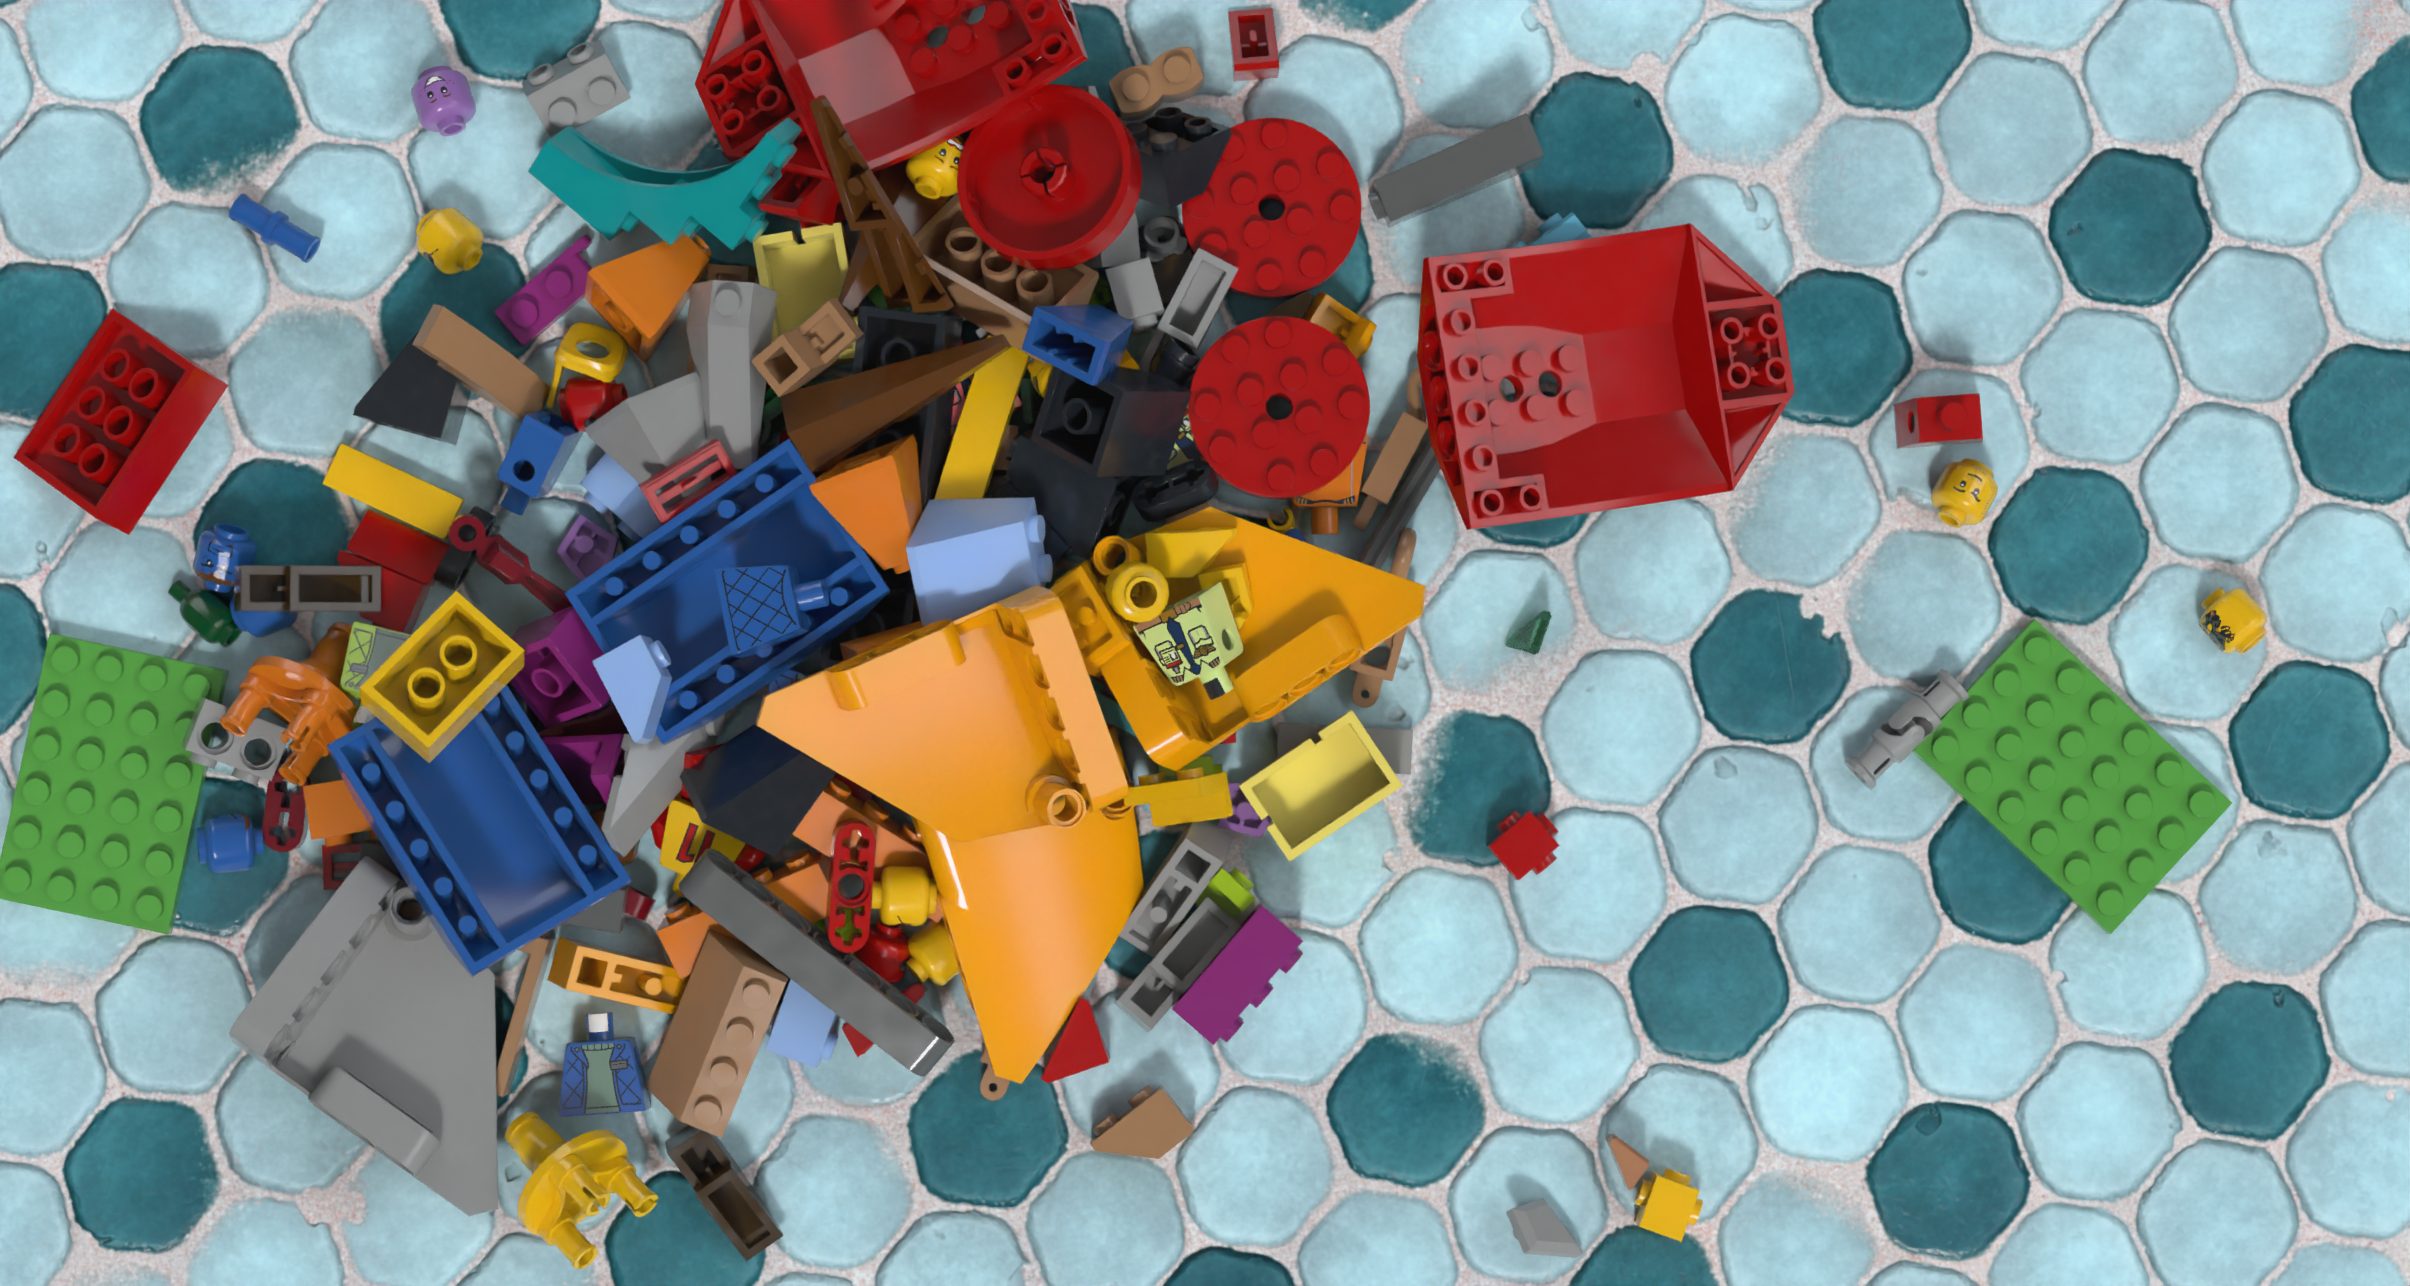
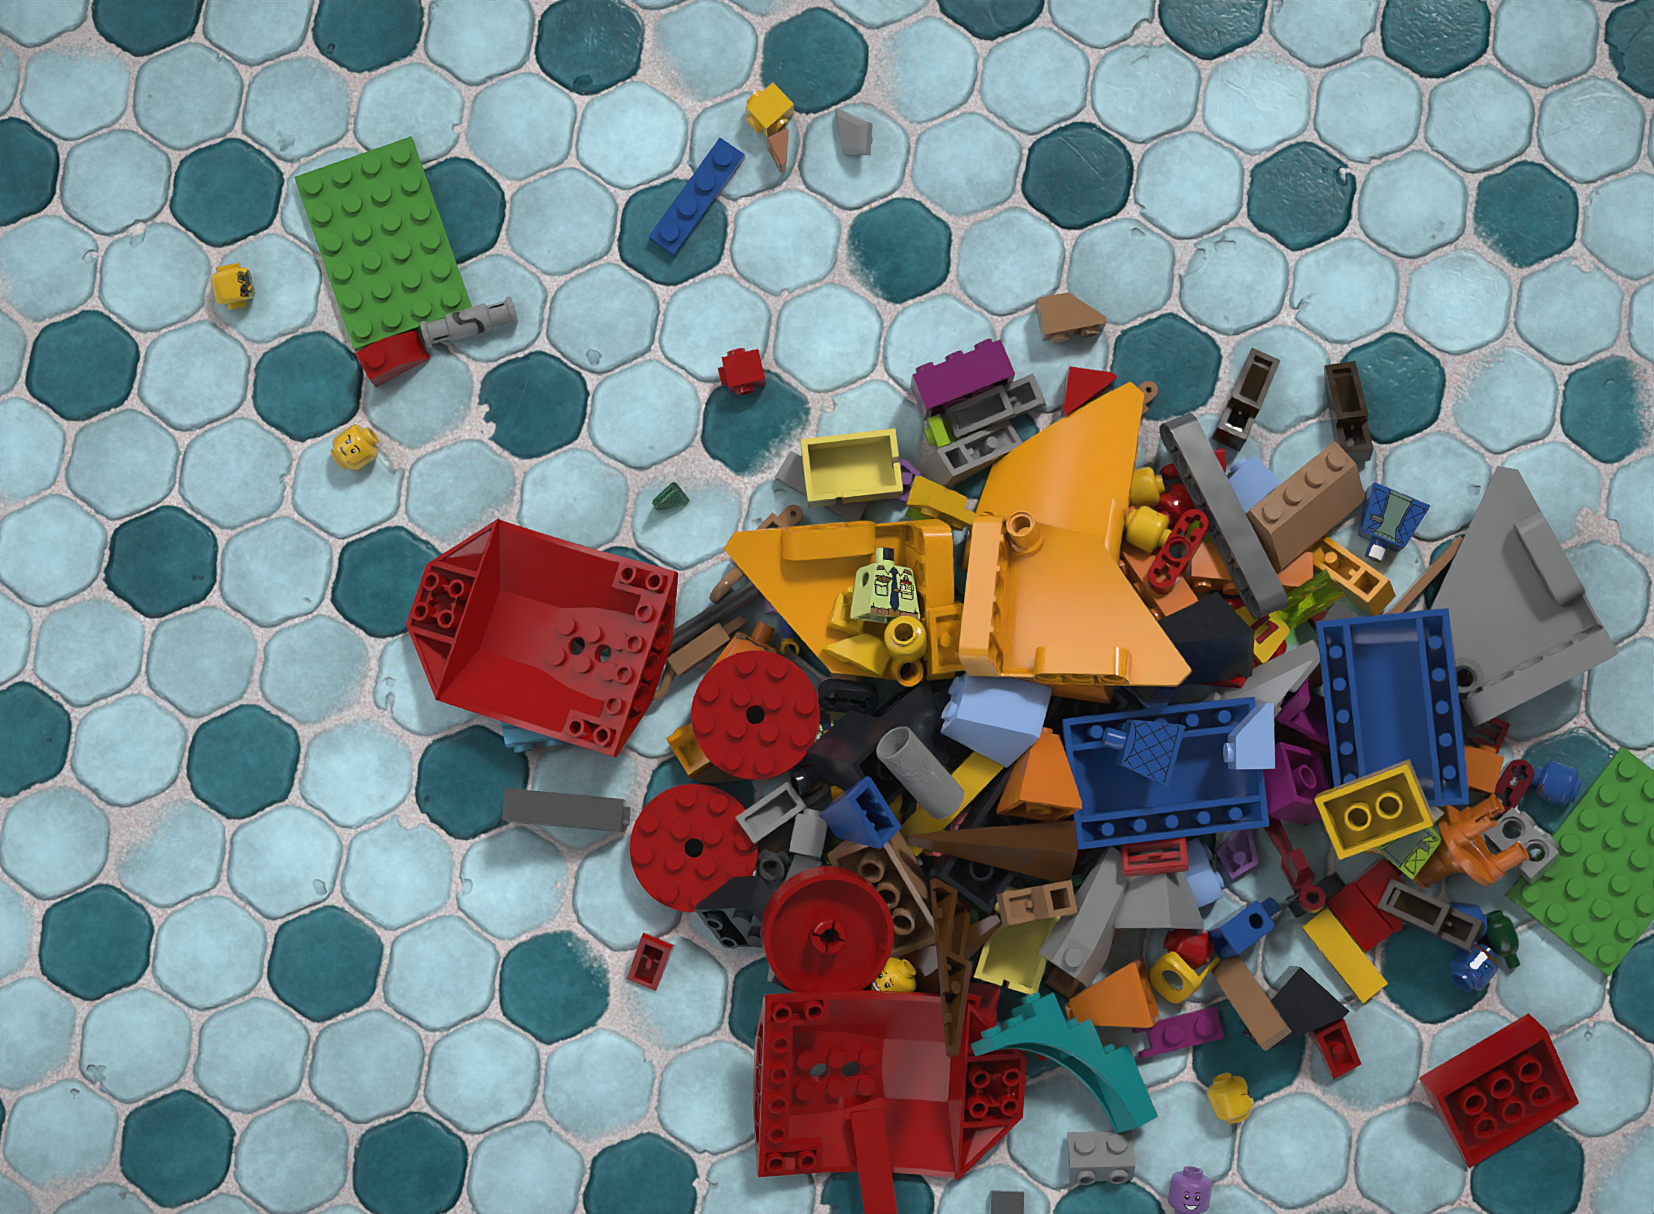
camera: 150 degrees left, 5 degrees down
blue pin [229,193,321,263] -> none
yellow piece [504,1112,658,1269] -> none
red slope [759,171,839,226] -> none
medium nougat brick [1109,47,1204,121] -> none
red torso [1893,393,1983,449] -> none
none -> red slope [355,330,431,388]
none -> blue plate [649,137,745,257]
none -> light grey piece [876,726,964,819]
none -> dark brown slope [1211,348,1280,452]
none -> clear neon green tile [1276,569,1345,630]
none -> red slope [1308,1017,1361,1079]

